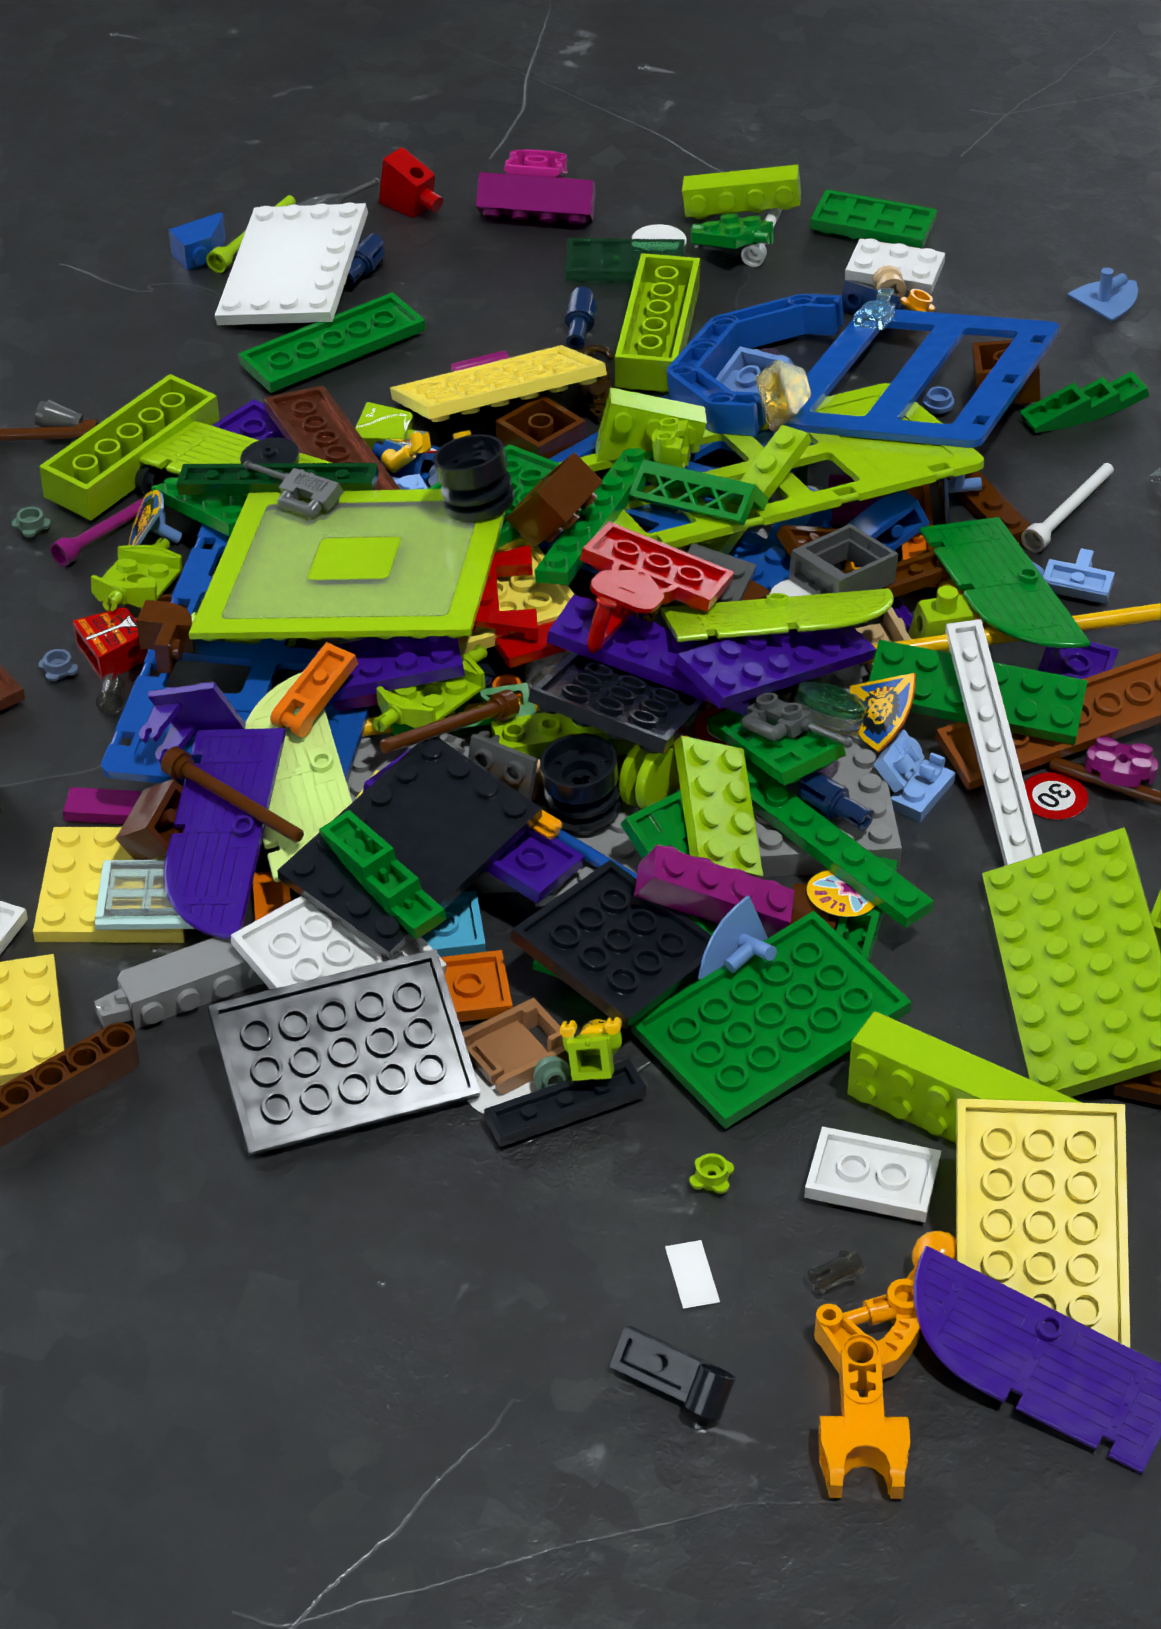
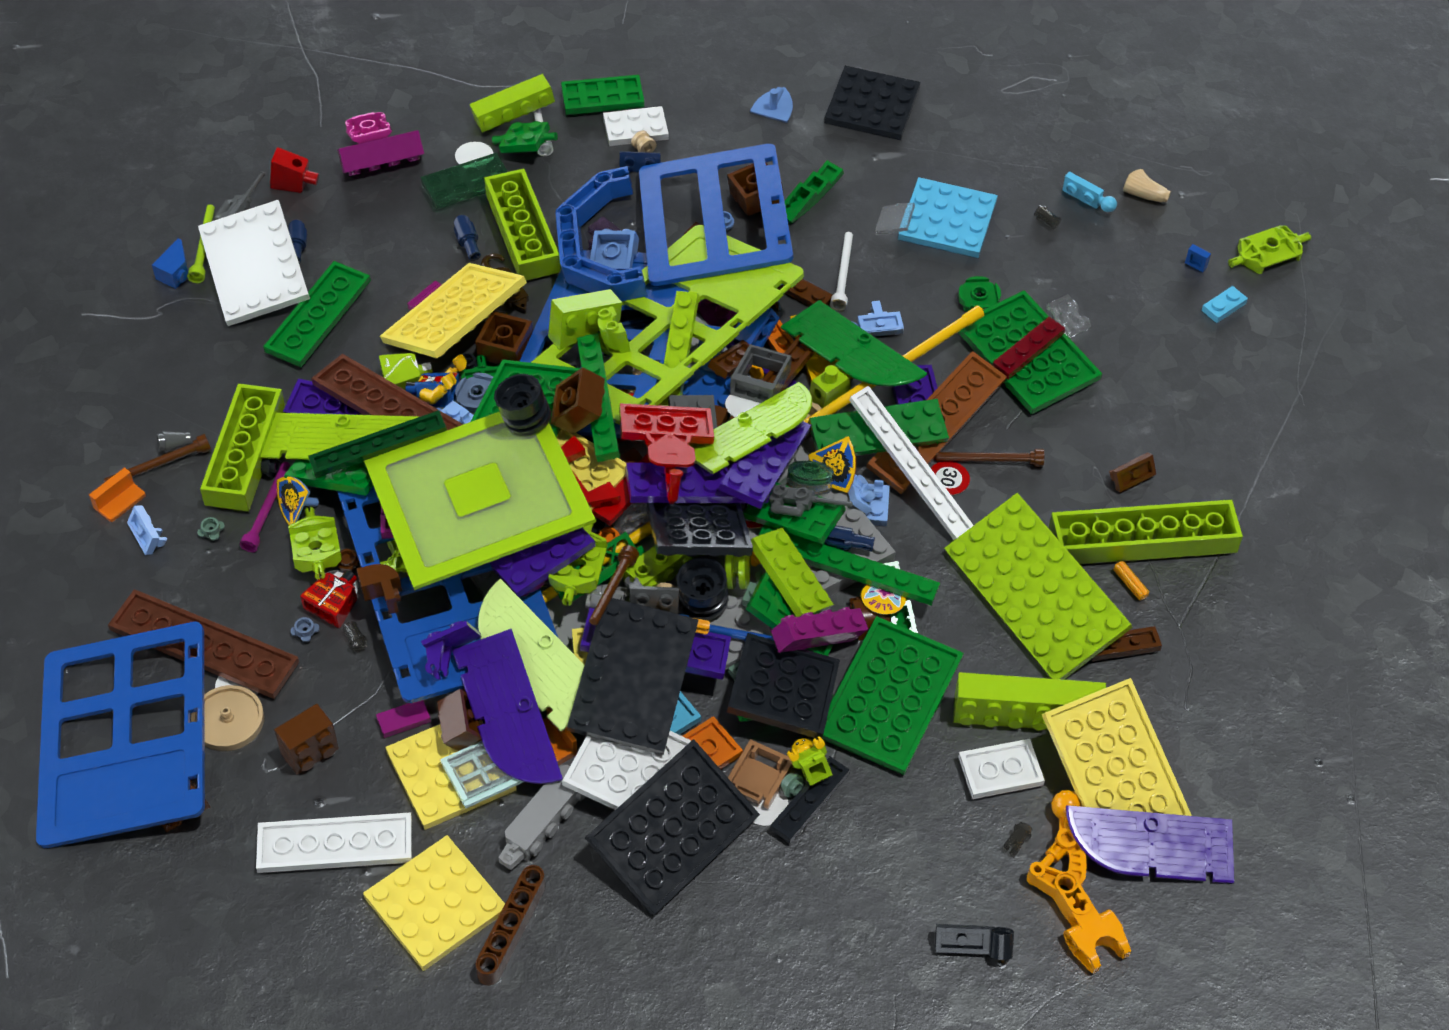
camera: 30 degrees left, 10 degrees up
reddish brown piece [160,746,304,843] -> none
black piece [240,438,300,464] -> none
dark grey piece [244,460,344,518] -> none
orange plate [270,642,358,738] -> none
green slope [319,810,447,940] -> none
green fence [628,459,769,525] -> none
white sticker [665,1240,720,1309] -> none
lime plate [690,1153,734,1194] -> none
medium blue shield [698,895,777,979] -> none
clear yellow slope [755,360,812,432] -> none
clear light blue plate [854,288,895,330] -> none
light orange plate [901,289,935,312] -> none
magenta plate [1085,737,1159,787] -> none

